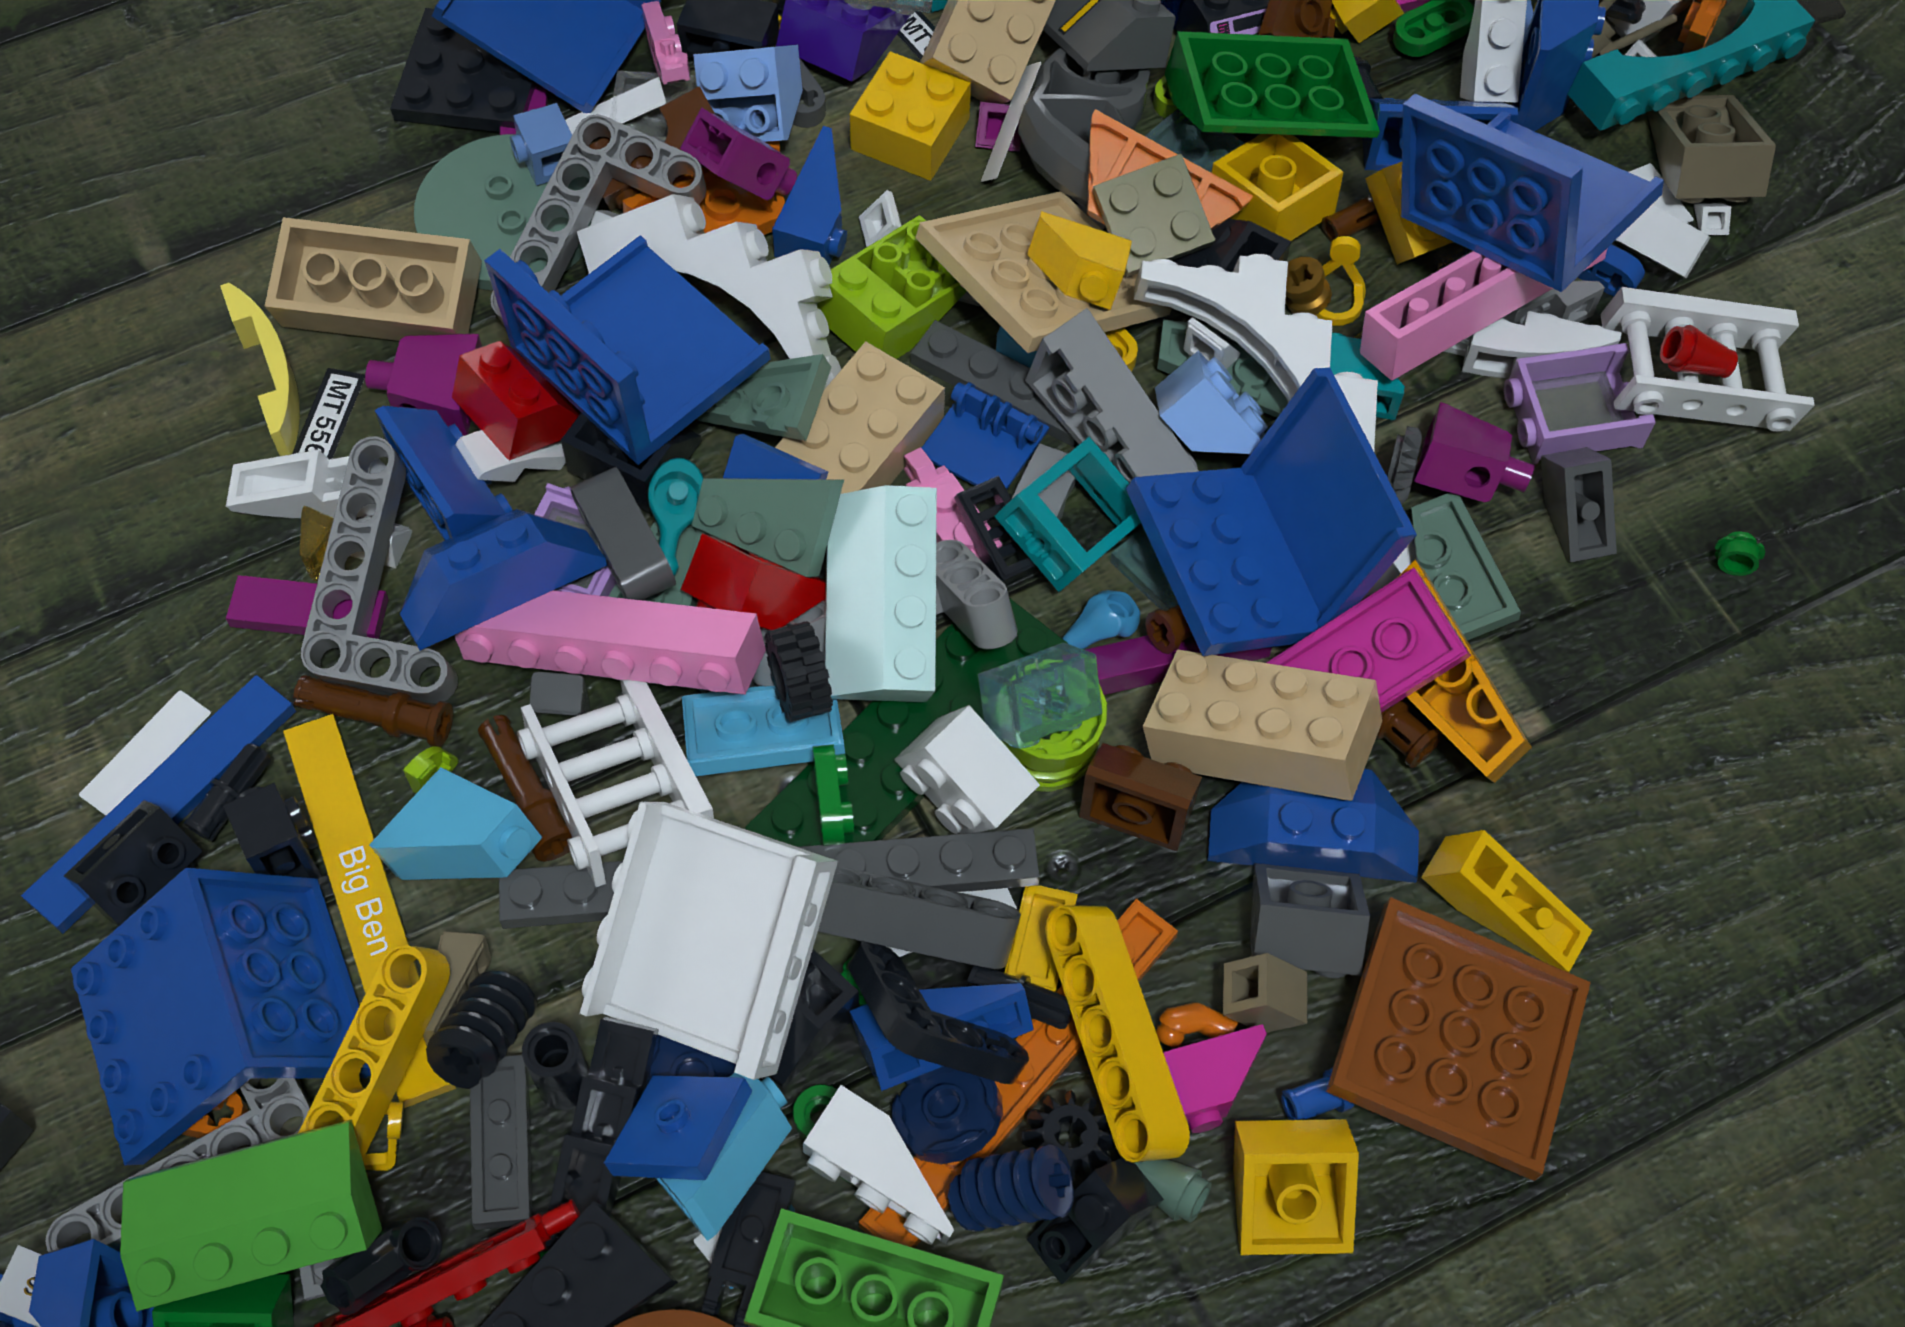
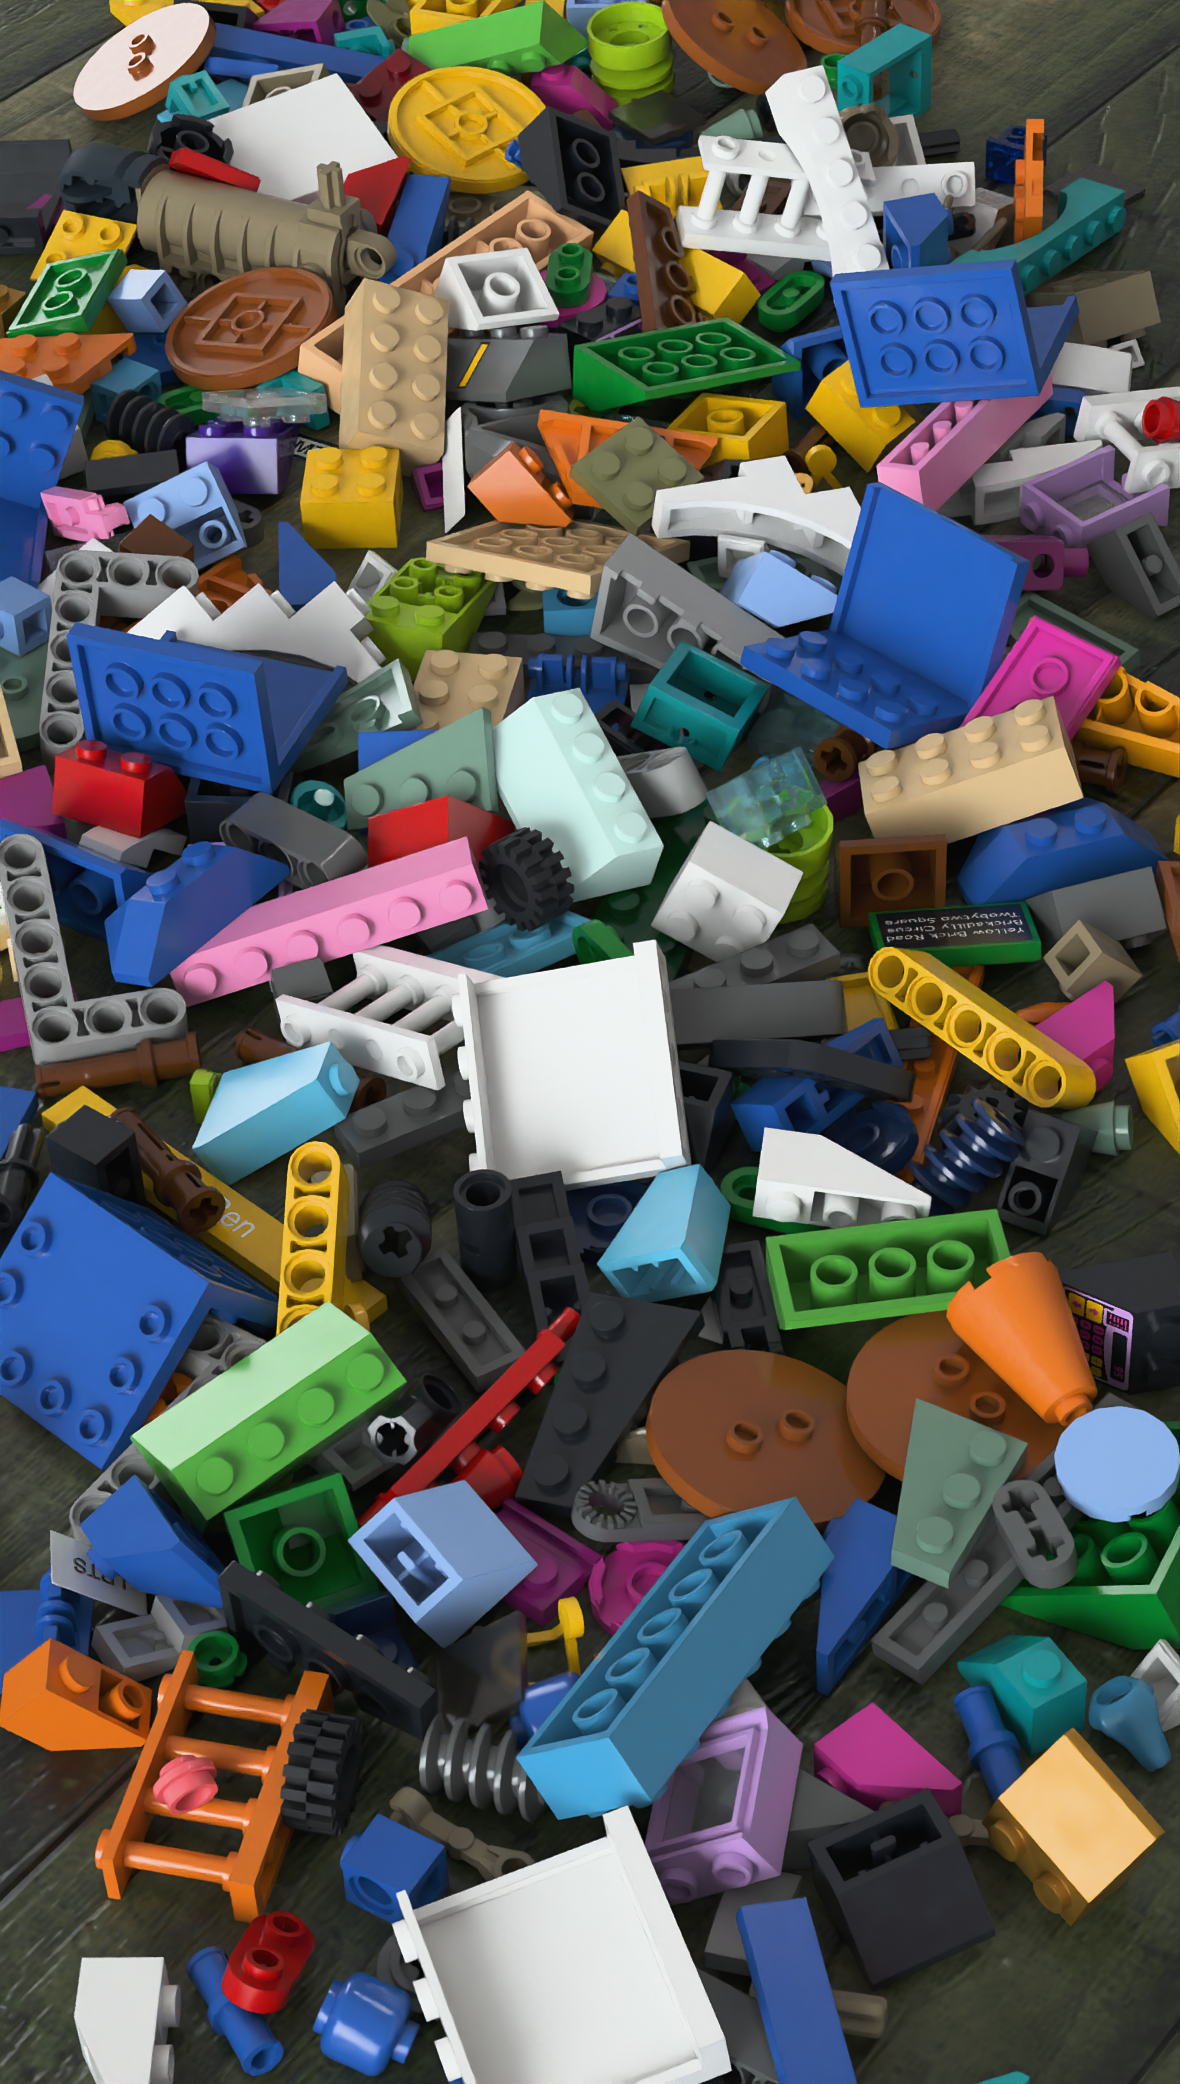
camera: 20 degrees left, 20 degrees down
blue plate [604,1076,752,1180] -> none
magenta torso [680,107,797,200] -> none
yellow slope [1027,211,1132,310] -> none
none -> reddish brown pin [110,1107,226,1233]
none -> orange slope [467,441,576,527]
none -> tile [868,901,1041,971]

